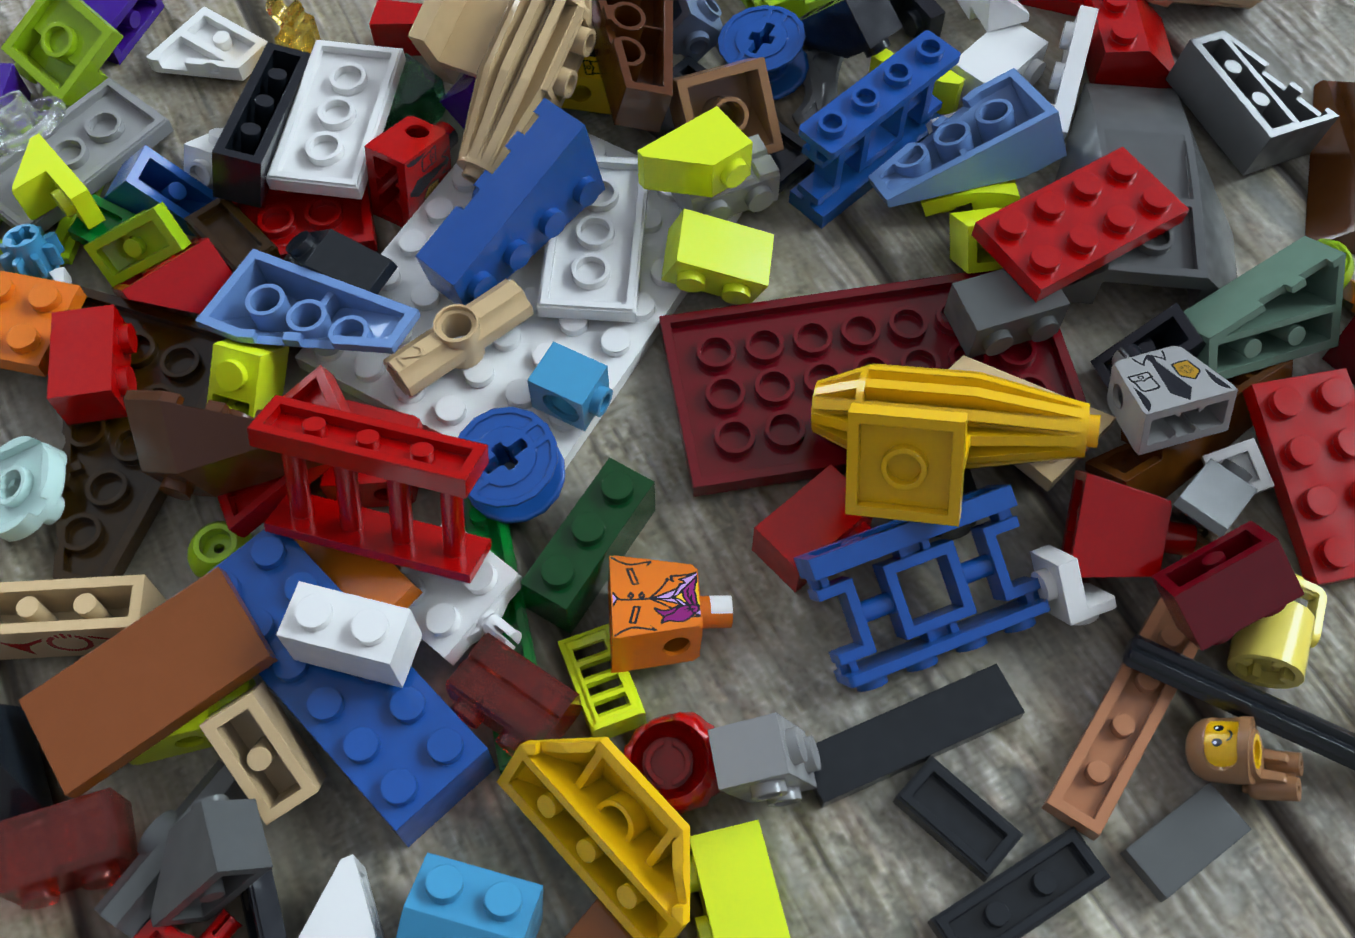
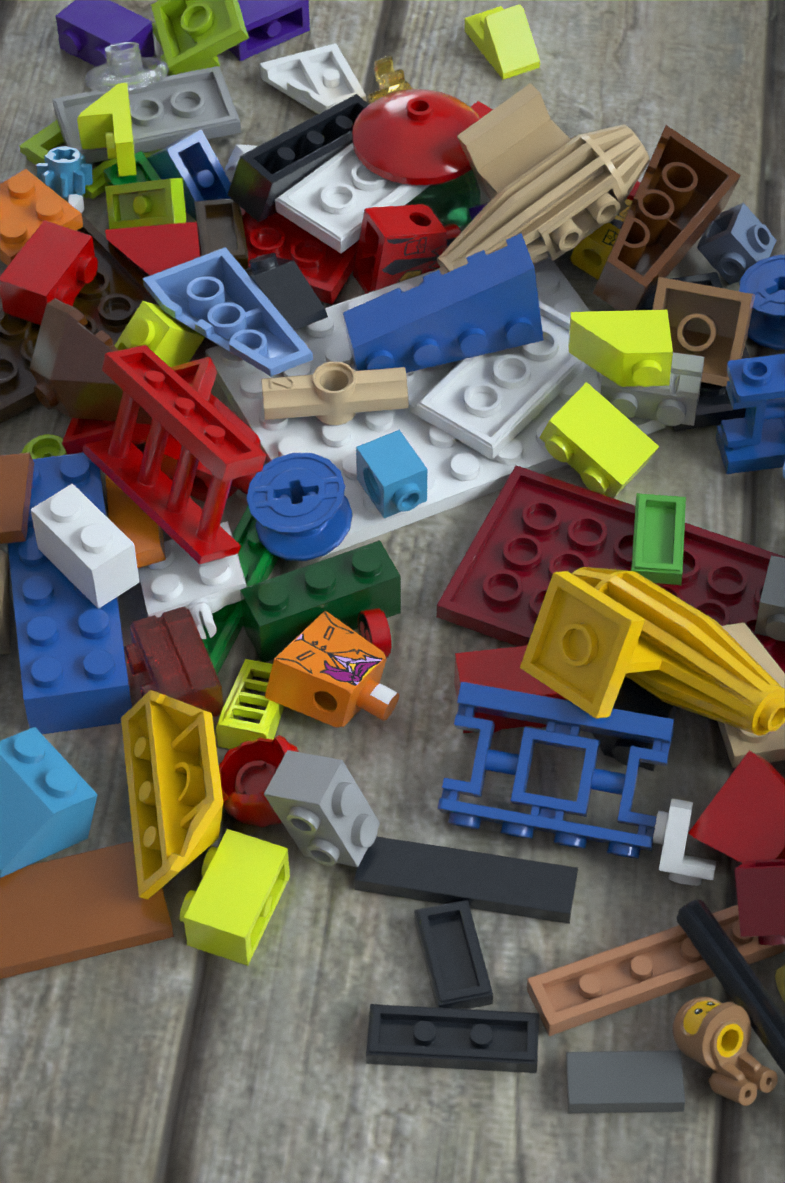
camera: 35 degrees right, 10 degrees down
none -> red dish [352,89,481,185]
none -> red tile [358,608,392,658]
none -> bright green tile [631,493,686,585]

